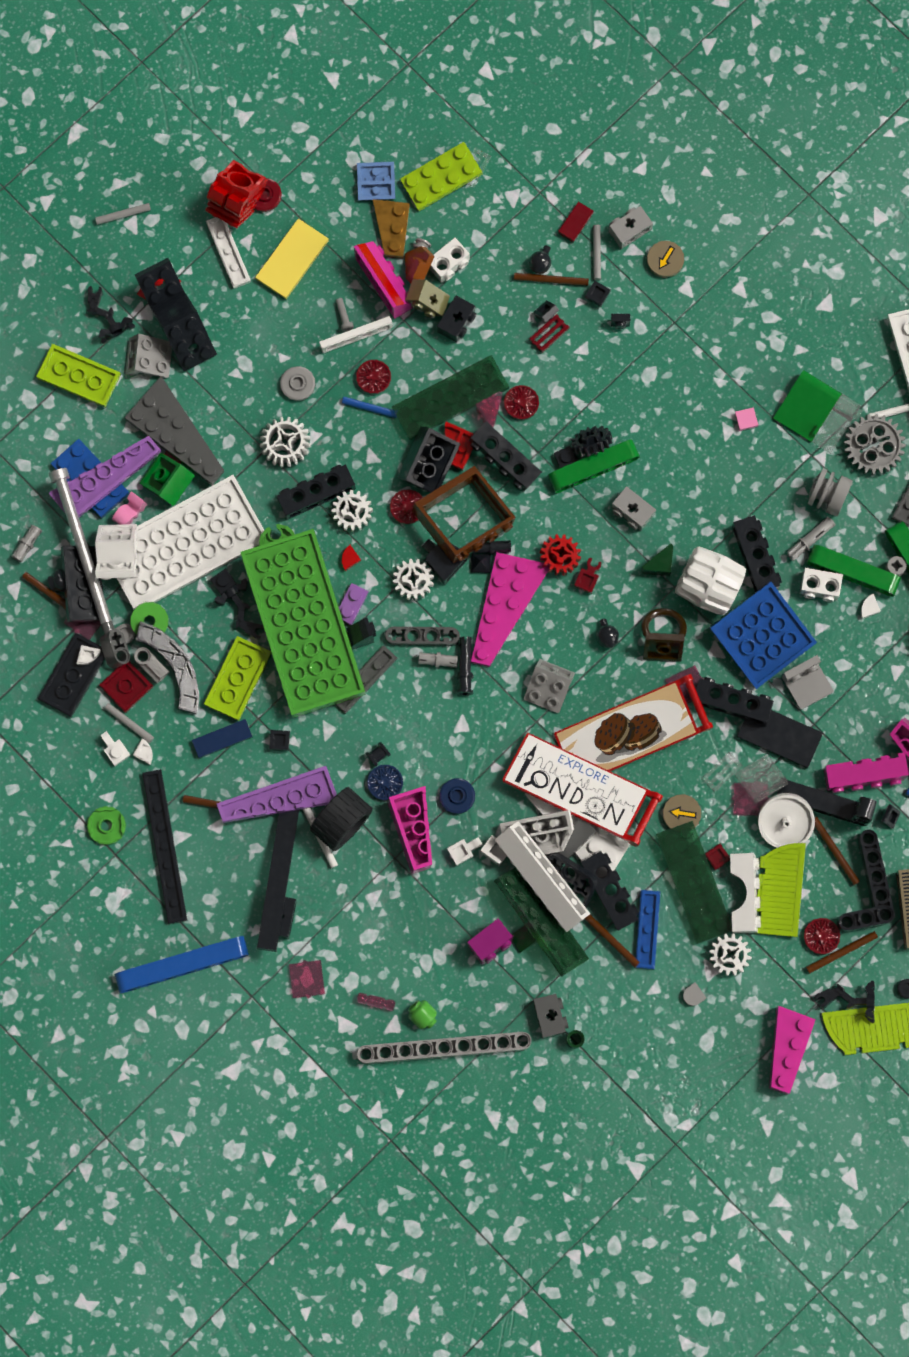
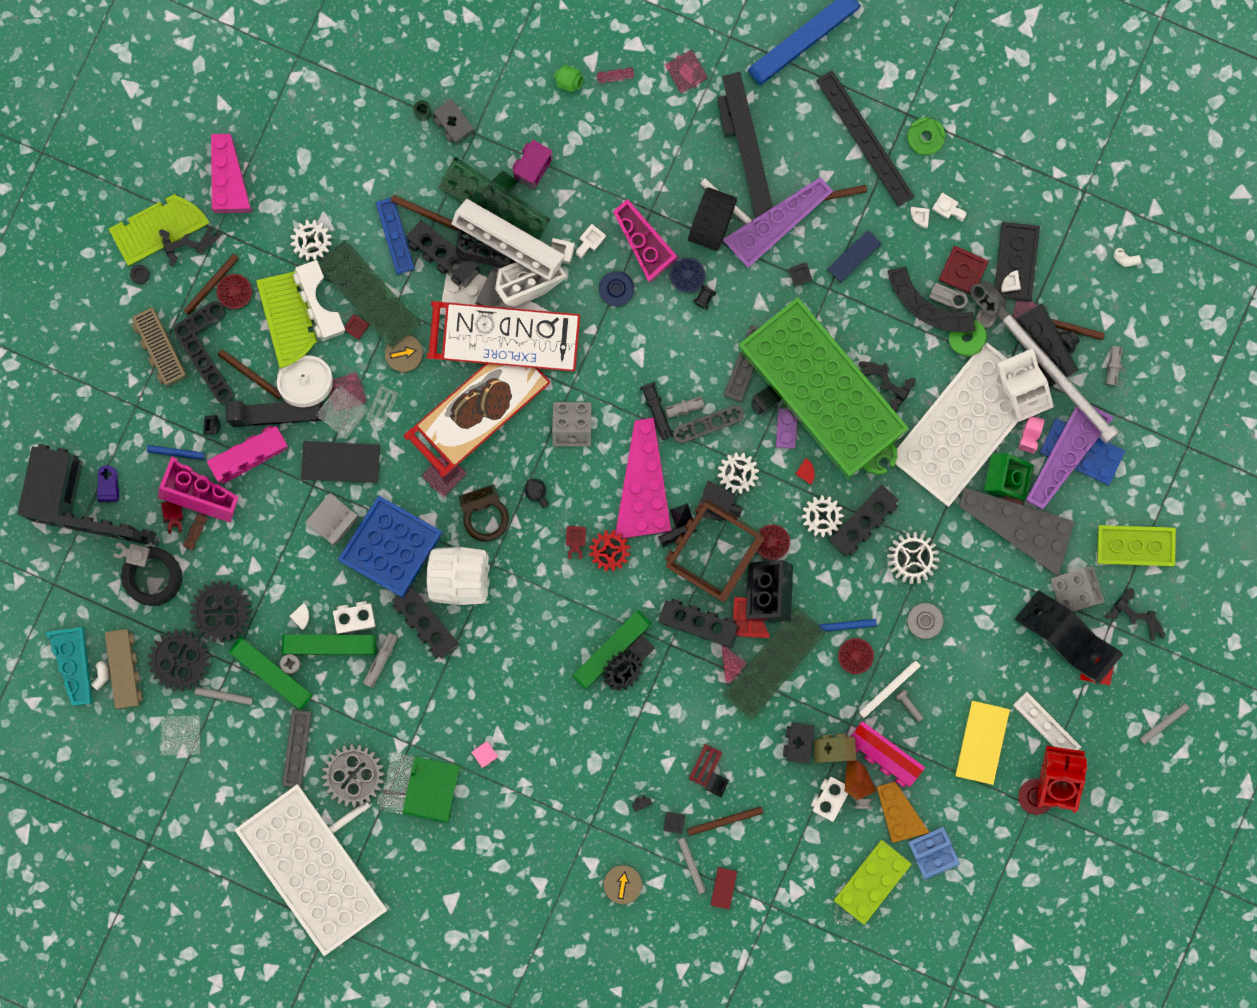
camera: 160 degrees right, 5 degrees up
light grey bar [104,703,154,743] -> none
lime plate [204,636,272,721] -> none
black plate [210,568,237,596] -> none
light grey beam [357,1032,531,1064] -> none
dark red wheel [504,385,539,420] -> none
black piece [529,245,551,274] -> none
light grey brick [609,206,653,249] -> none
light grey brick [612,486,656,531] -> none
dark green slope [641,544,673,576] -> none
light grey tile [683,982,707,1006] -> none
black brick [696,677,774,726] -> none
light grey wheel [808,468,853,517] -> none

